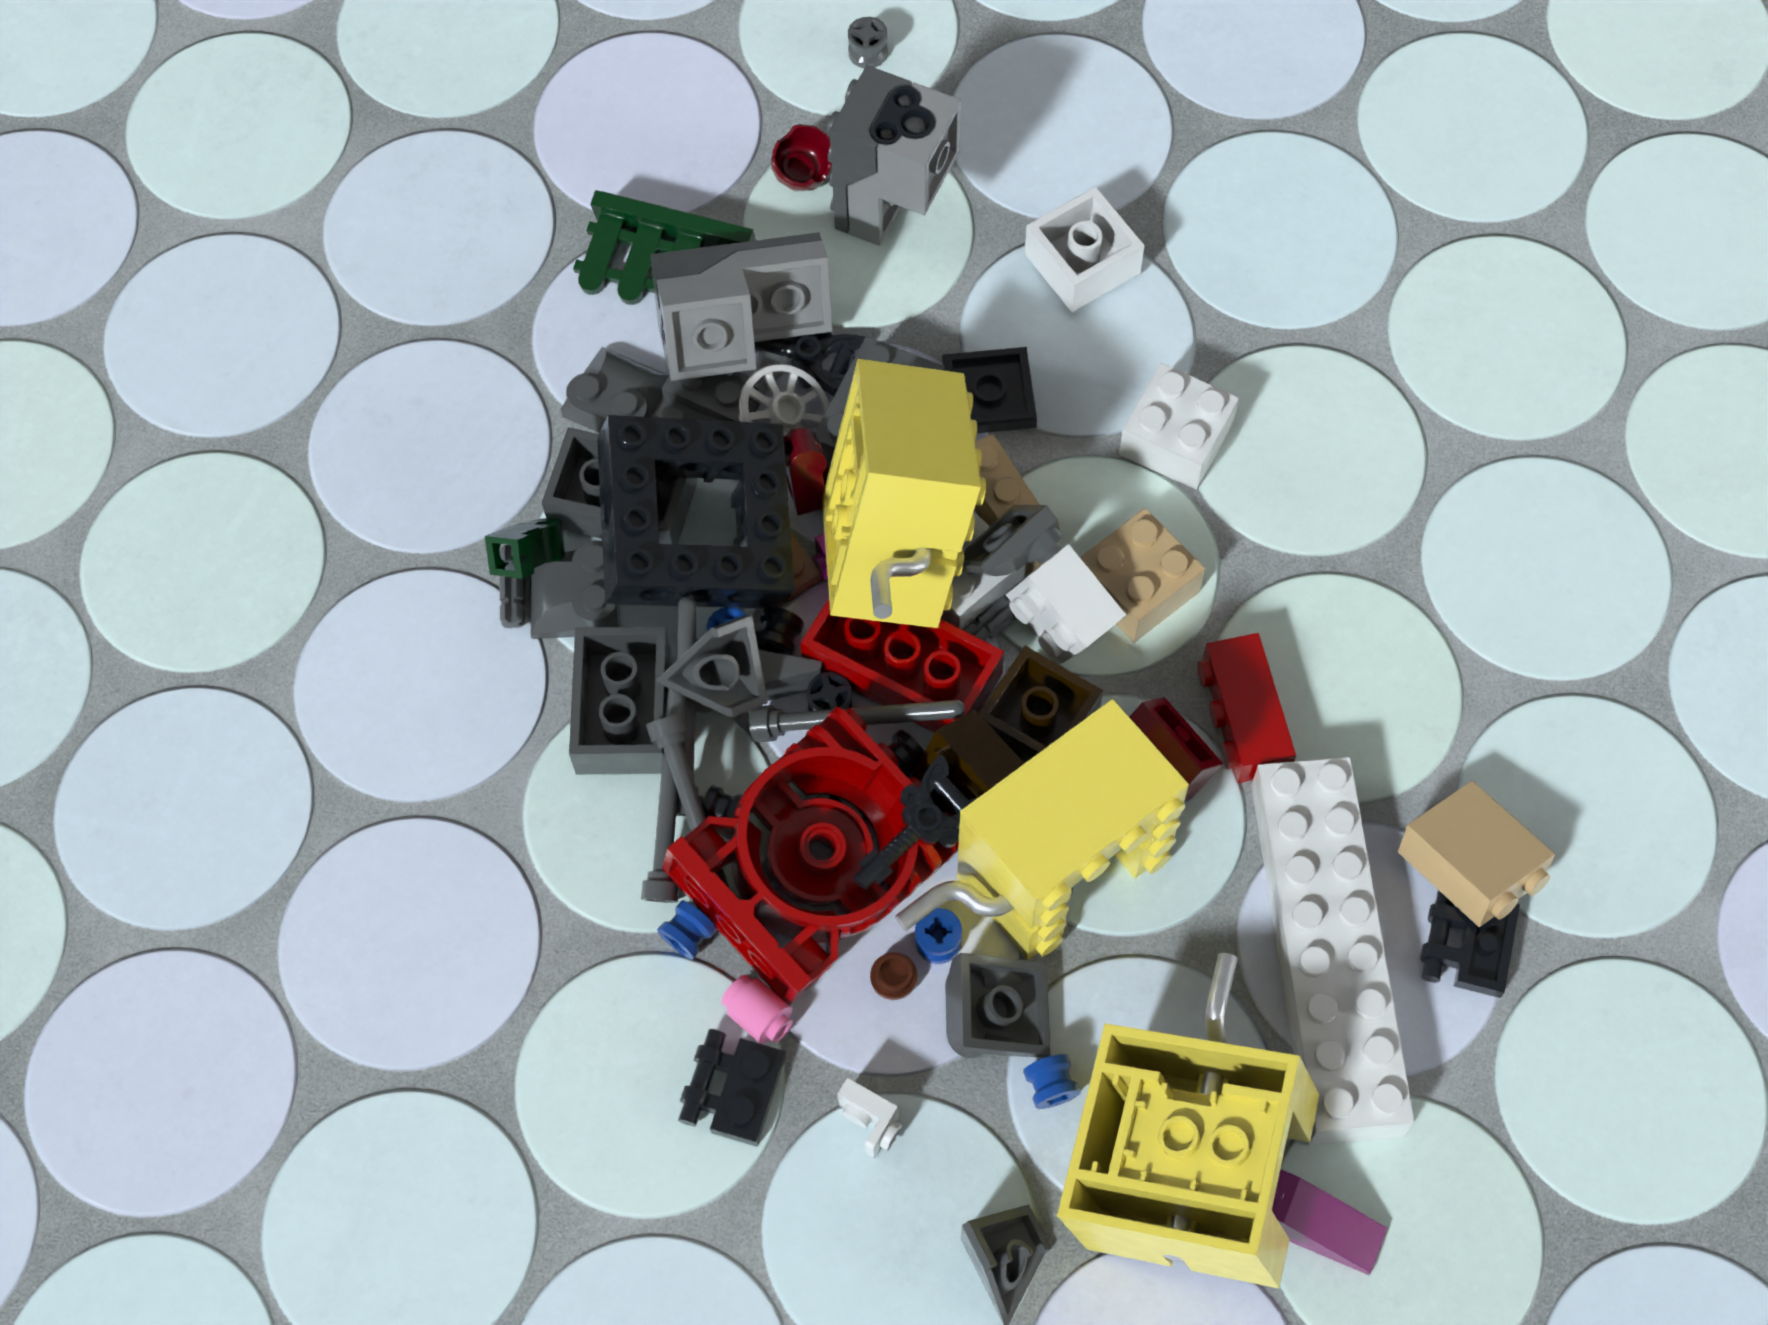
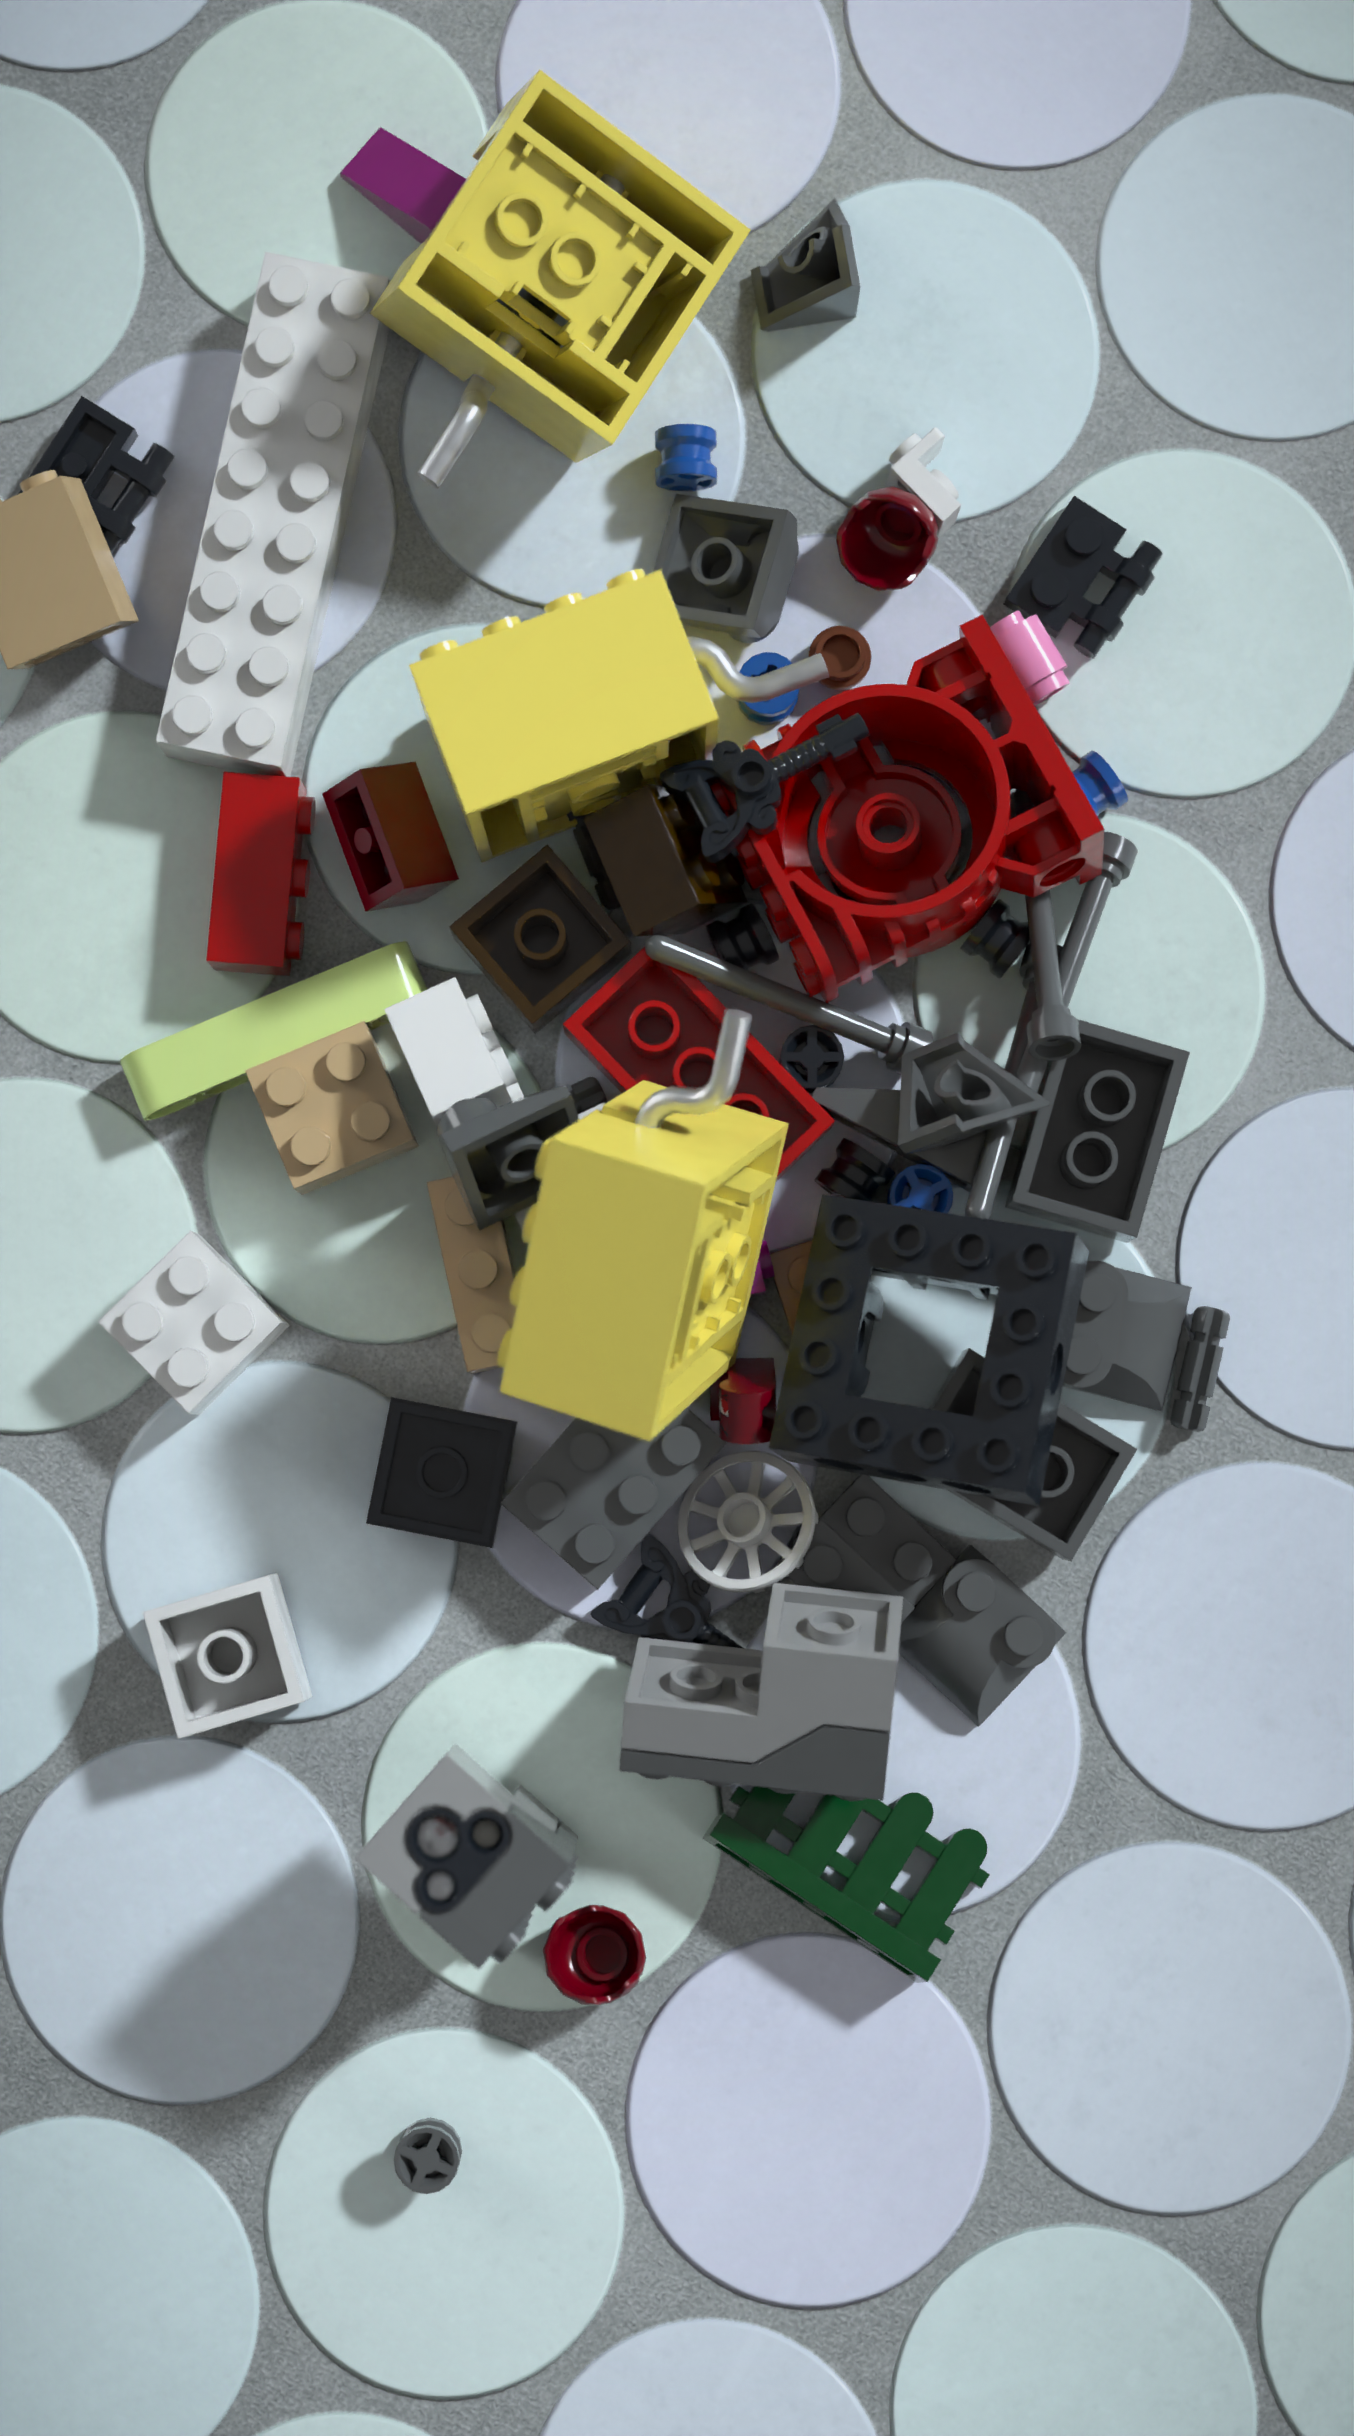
camera: 165 degrees left, 20 degrees up
dark green leg [485,518,566,579] -> none
none -> yellowish green beam [120,941,427,1121]
none -> dark red hair [836,486,939,591]

